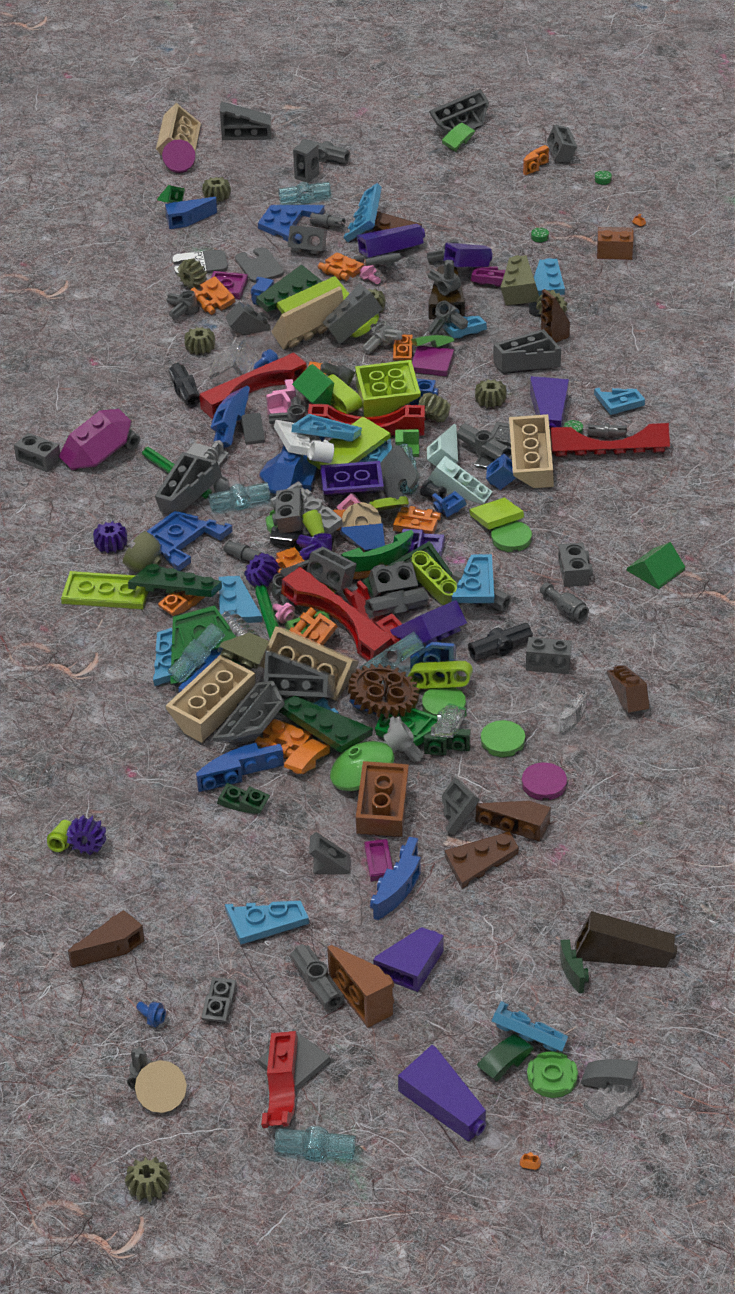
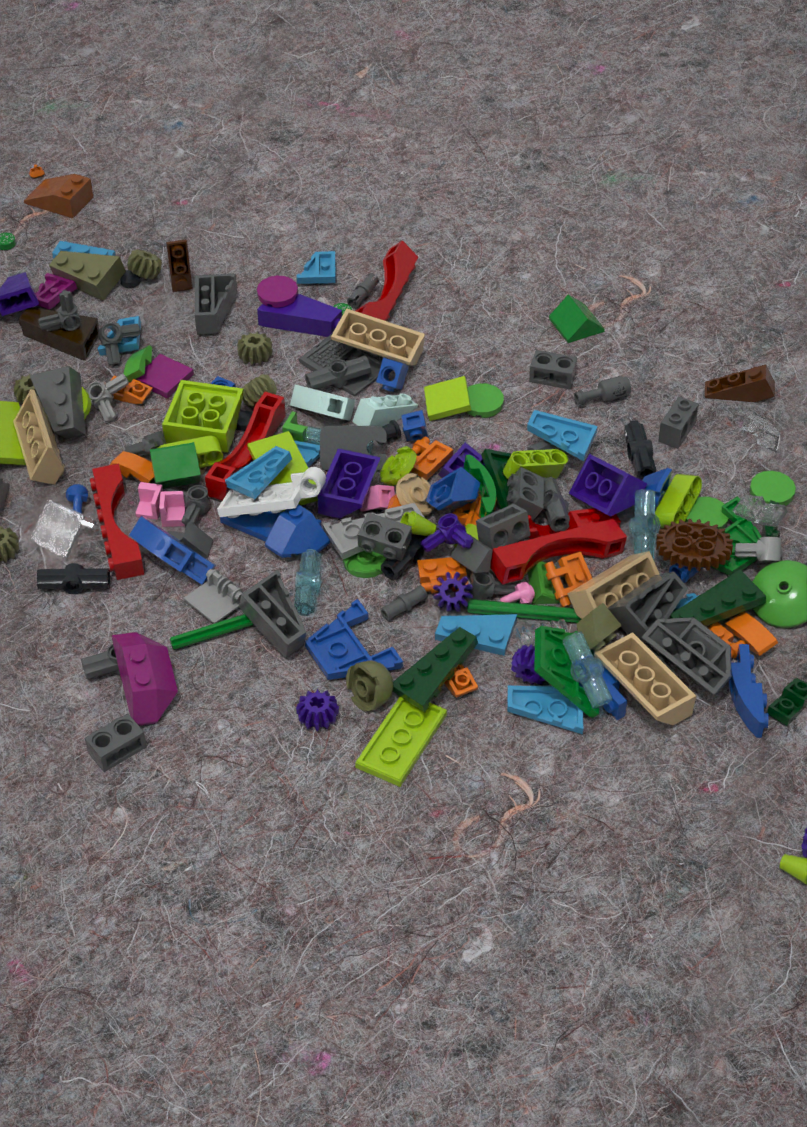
camera: 70 degrees left, 5 degrees up
none -> magenta tile [257,275,298,308]

